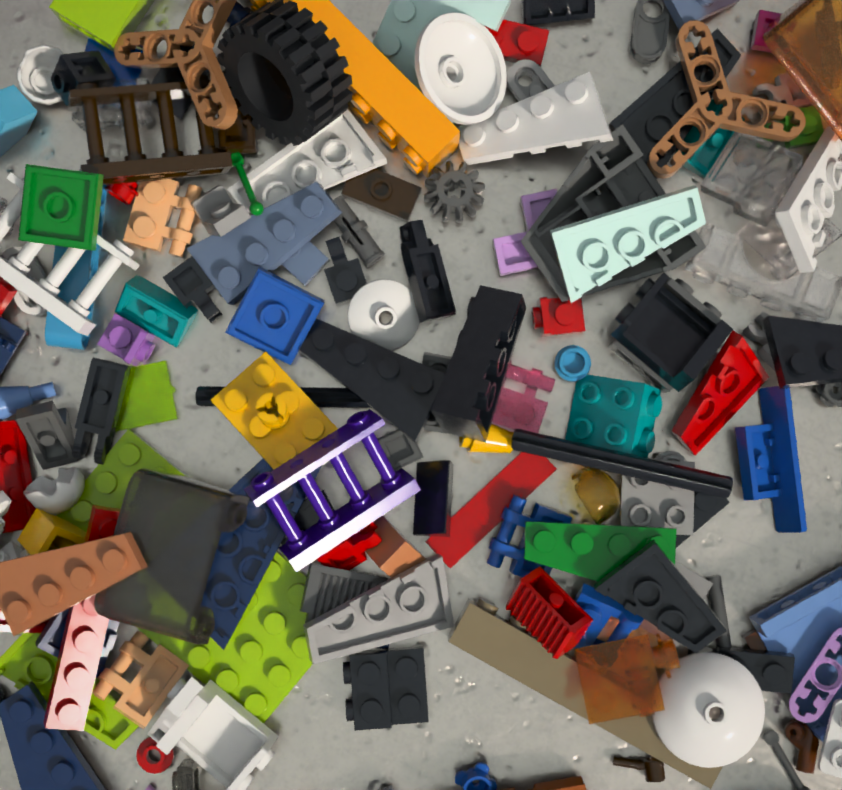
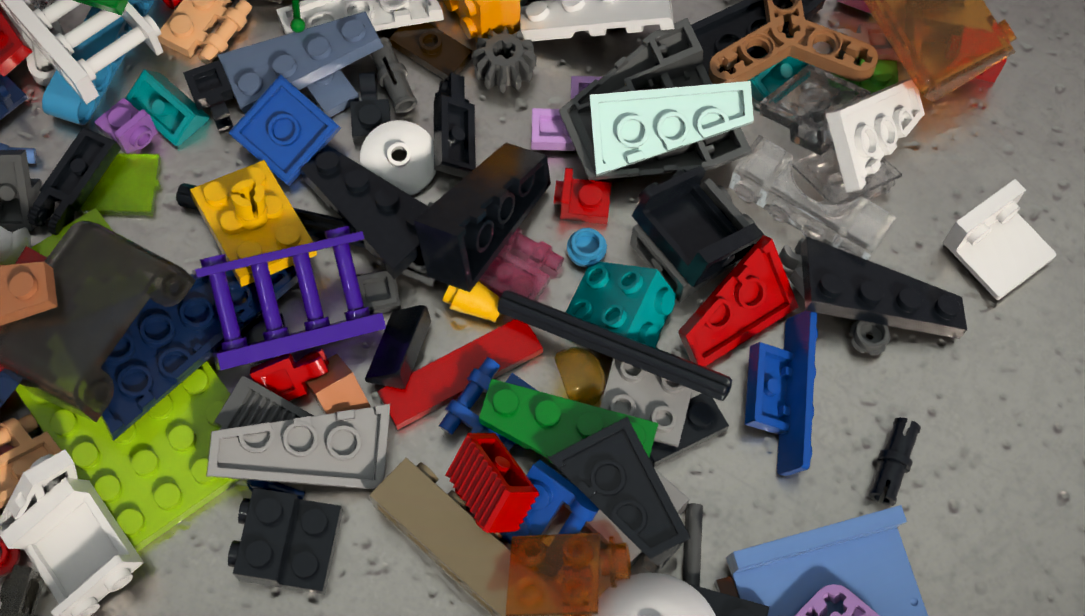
camera: 10 degrees right, 20 degrees down
light grey bracket [191,185,251,237] -> none

